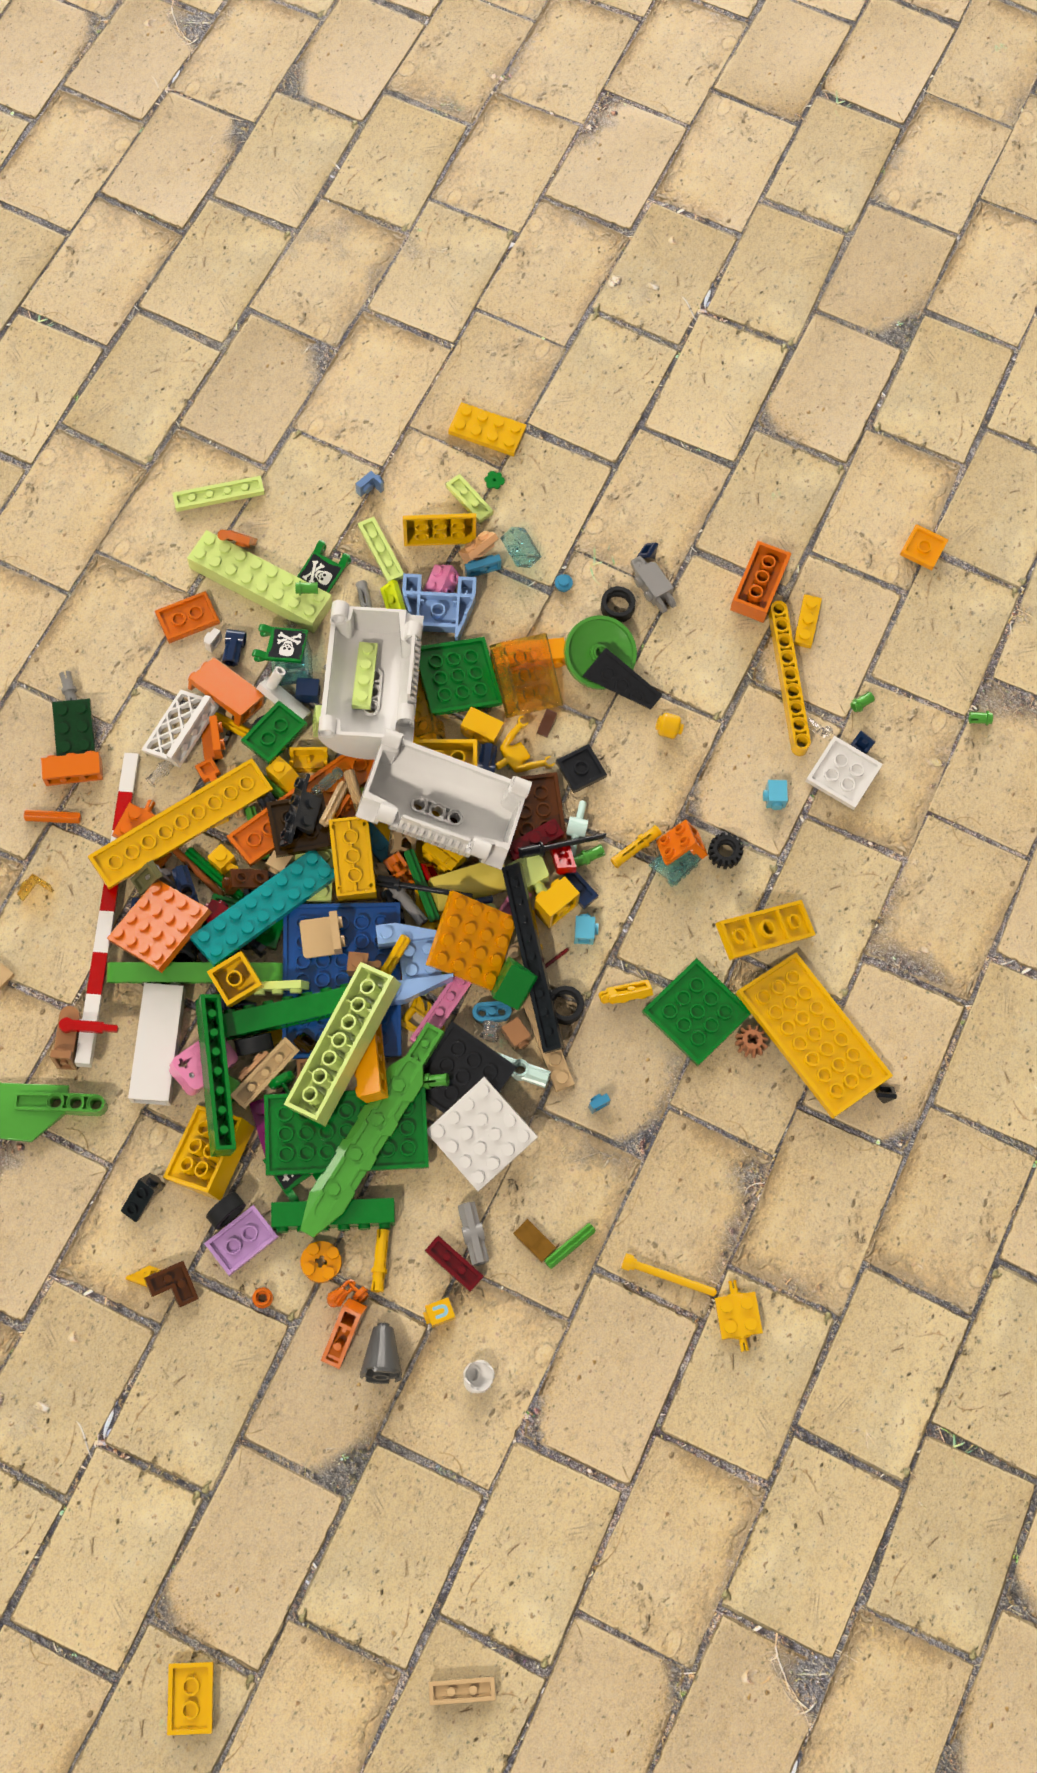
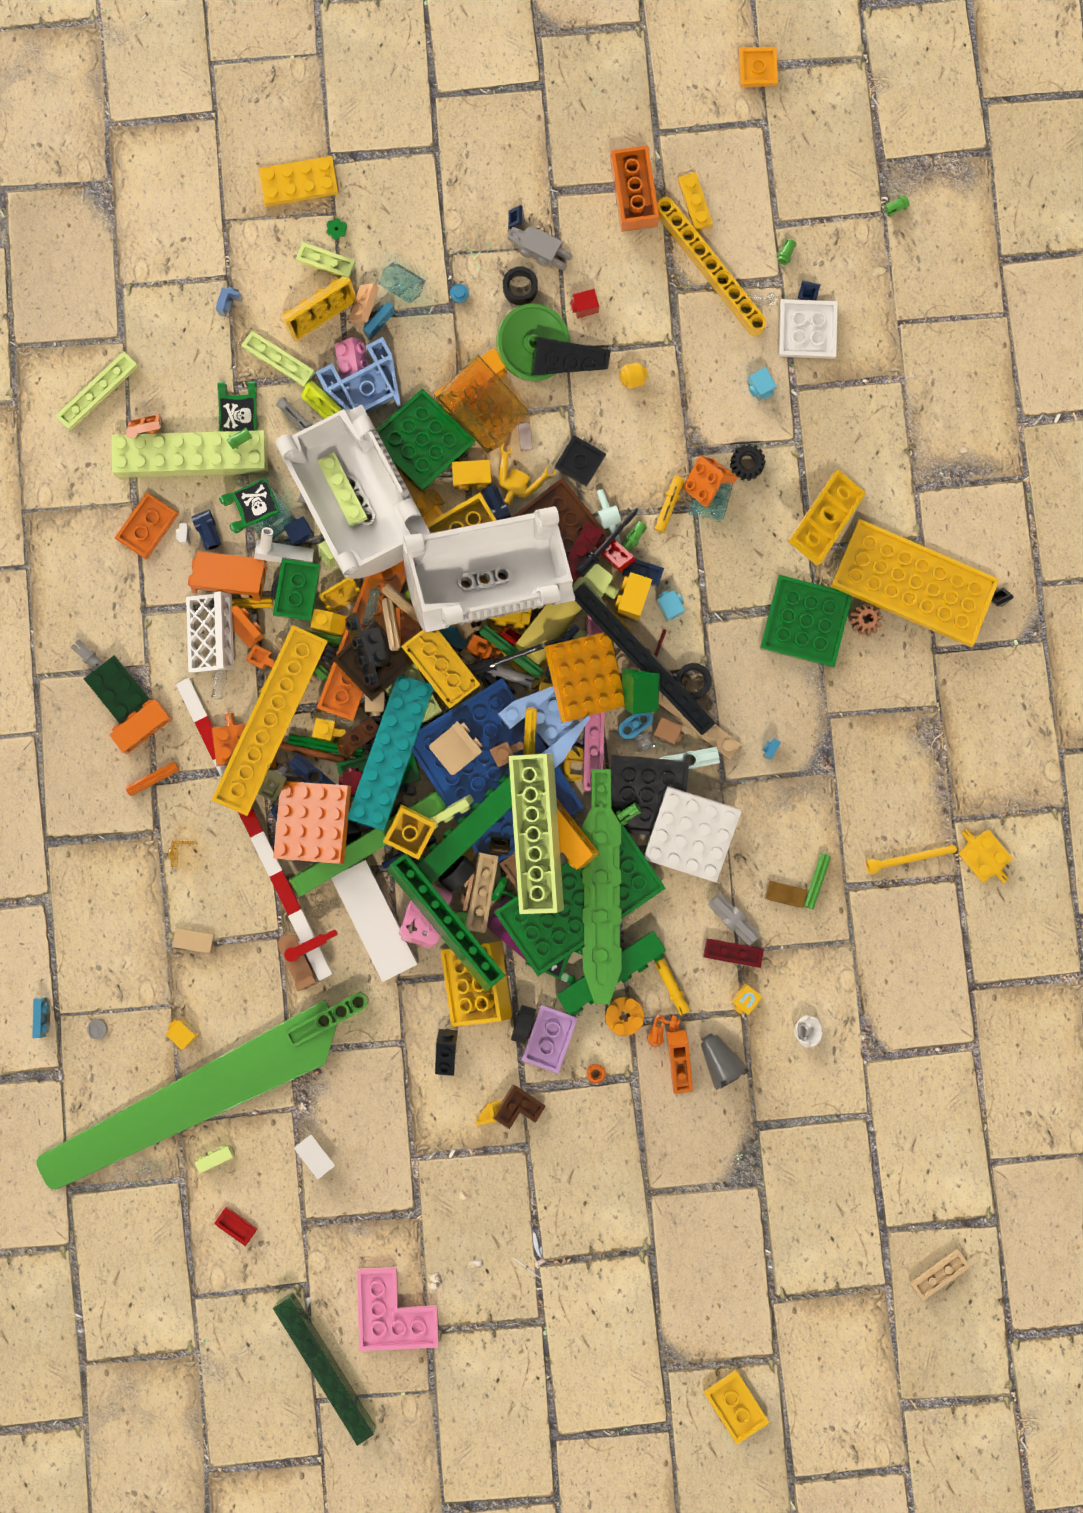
camera: 25 degrees left, 15 degrees up
yellow hinge [598,980,653,1004] -> none
none -> red brick [570,289,599,319]

